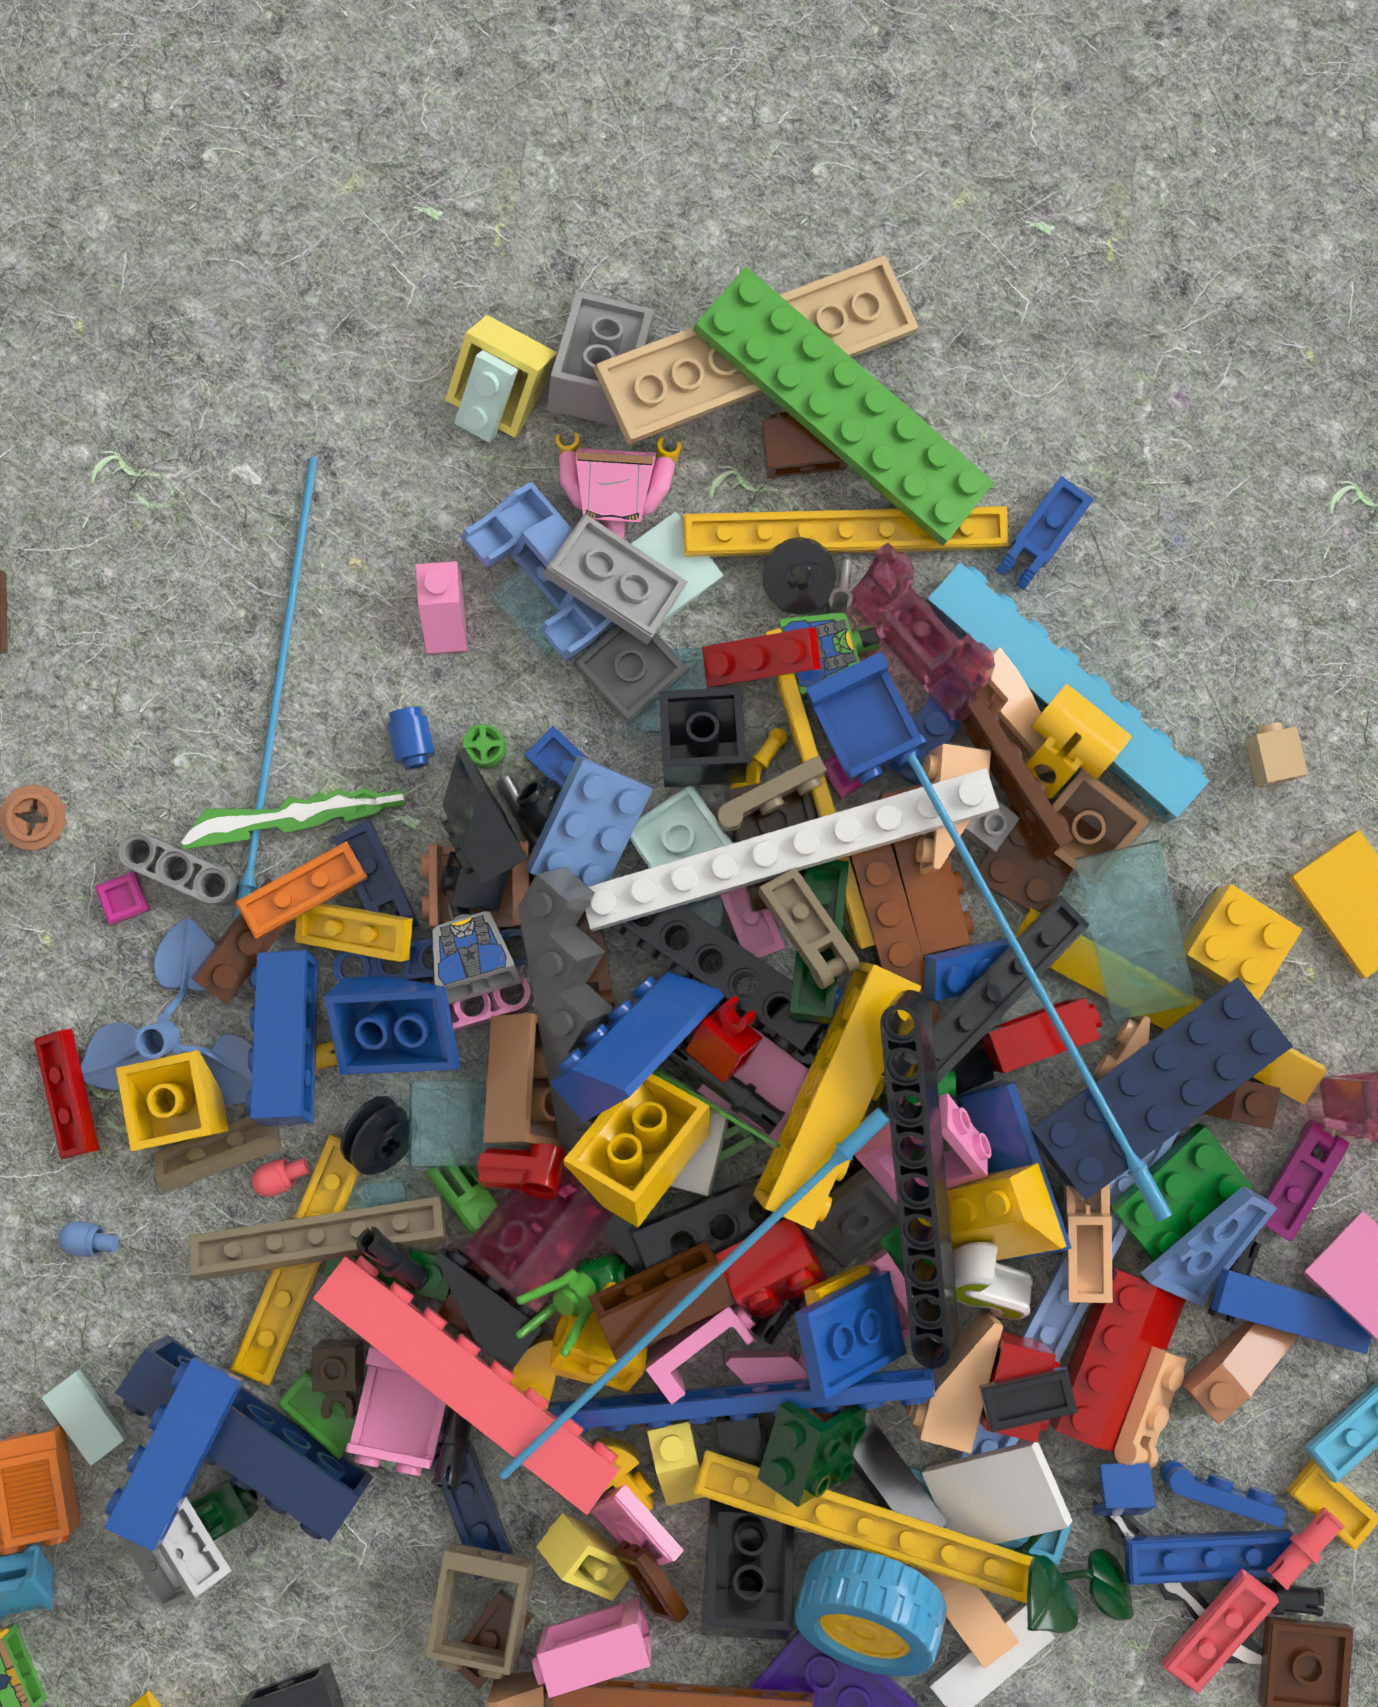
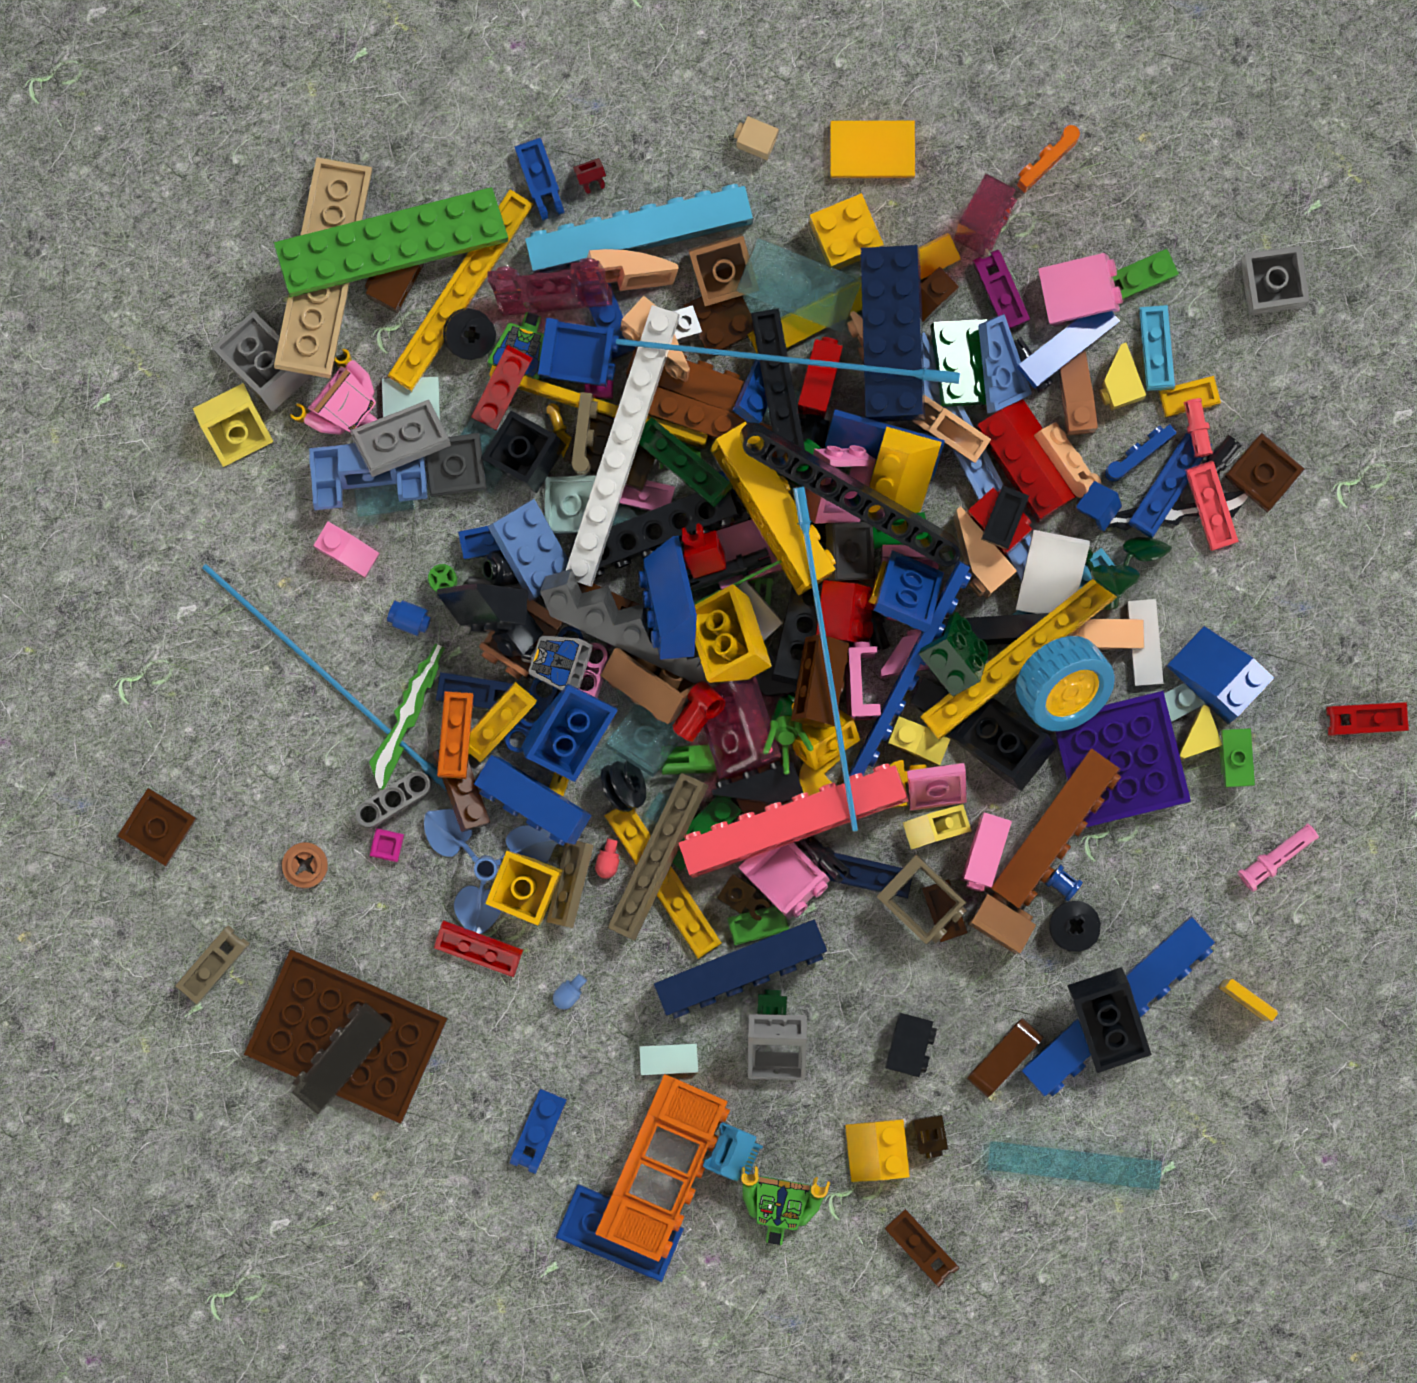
camera: 55 degrees left, 0 degrees up
blue brick [104,1357,245,1551] -> none
black pin [356,1227,429,1292] -> none
light aqua plate [454,350,518,442] -> none
reddish brown tile [614,1540,689,1623] -> none
dark tan plate [758,867,860,989] -> none
light grey hand [828,559,853,618] -> none
white animal [953,1242,1033,1320] -> none
reddish brown plate [956,697,1073,858] -> none
yellow piece [1026,683,1132,798] -> none
none -> dark red tile [573,158,606,194]
none -> light yellow slope [1100,343,1146,411]

